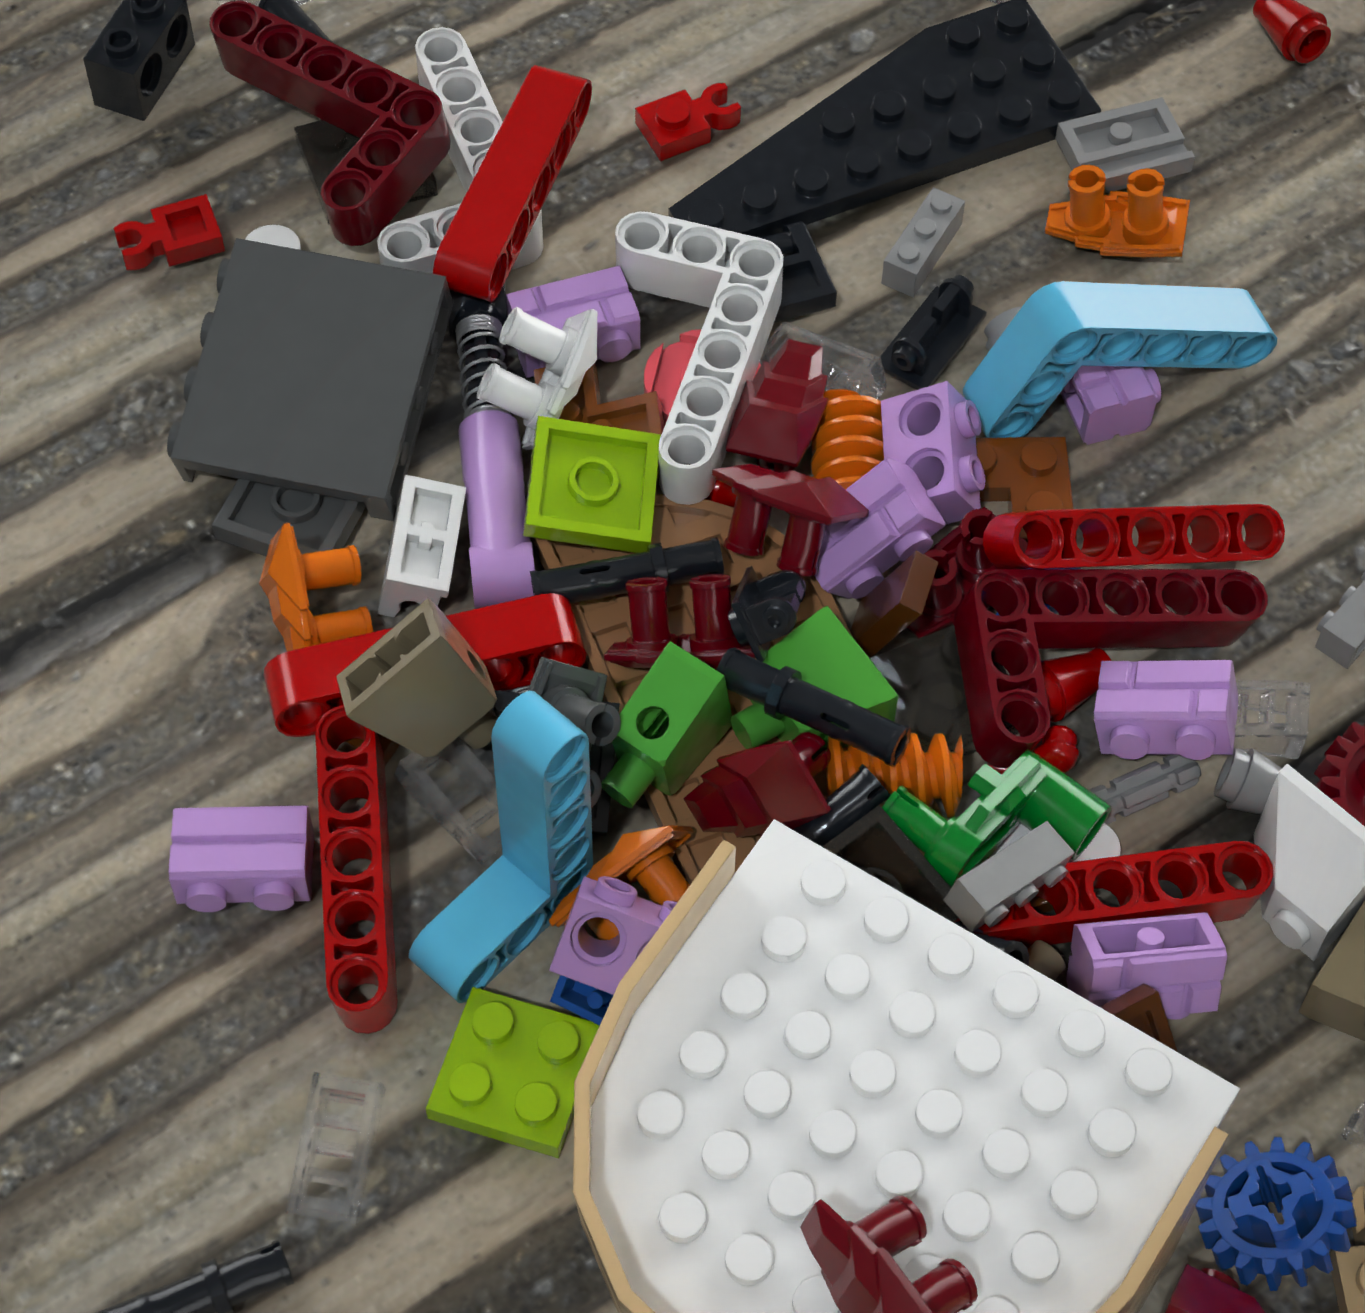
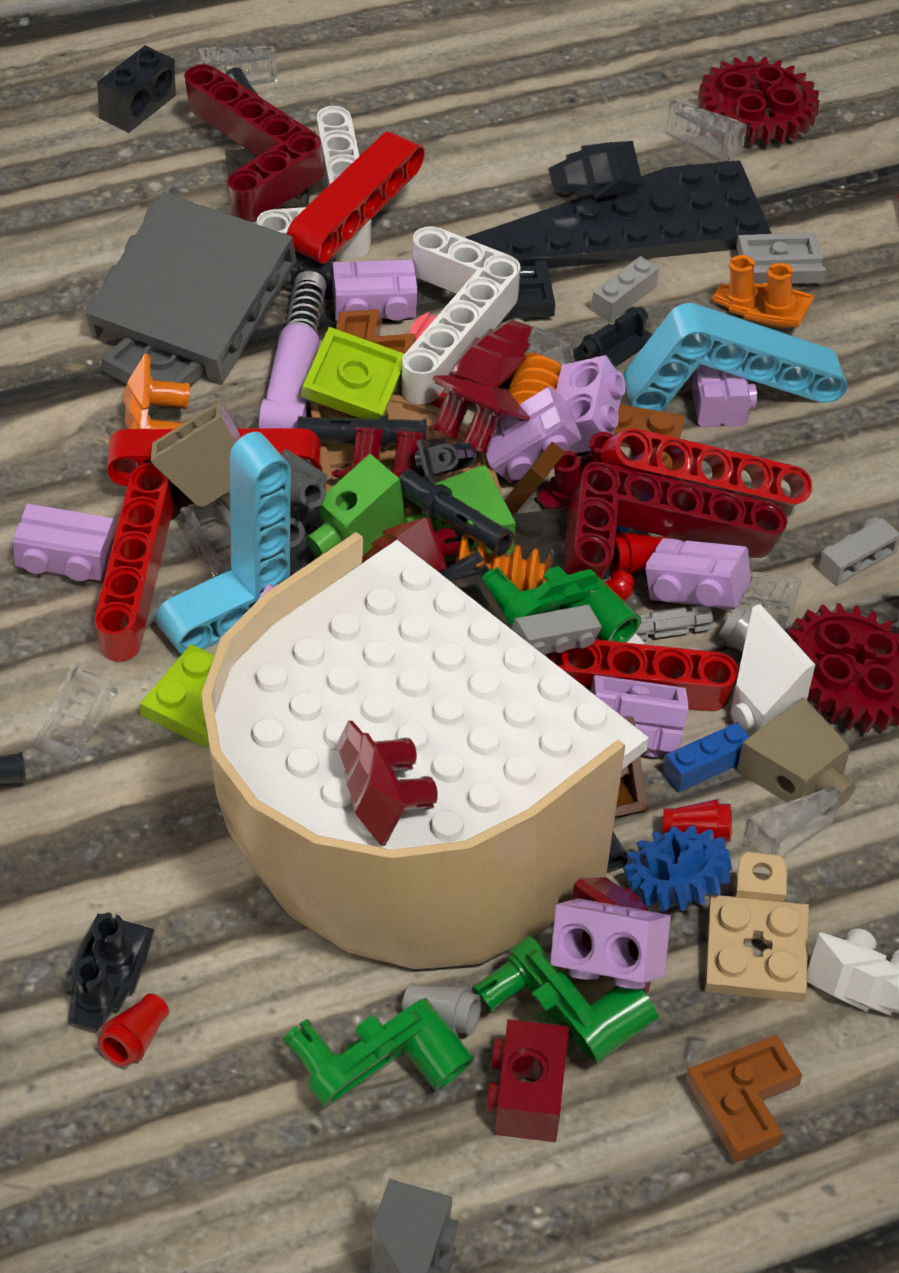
camera: 10 degrees right, 10 degrees down
red plate [113,194,225,270] -> none
white hinge [377,475,466,617] -> none
white connector [477,307,598,450] -> none
red plate [635,83,741,161] -> none
none -> black connector [548,141,644,200]
none -> blue piece [662,722,750,793]
none -> red cone [663,799,732,842]

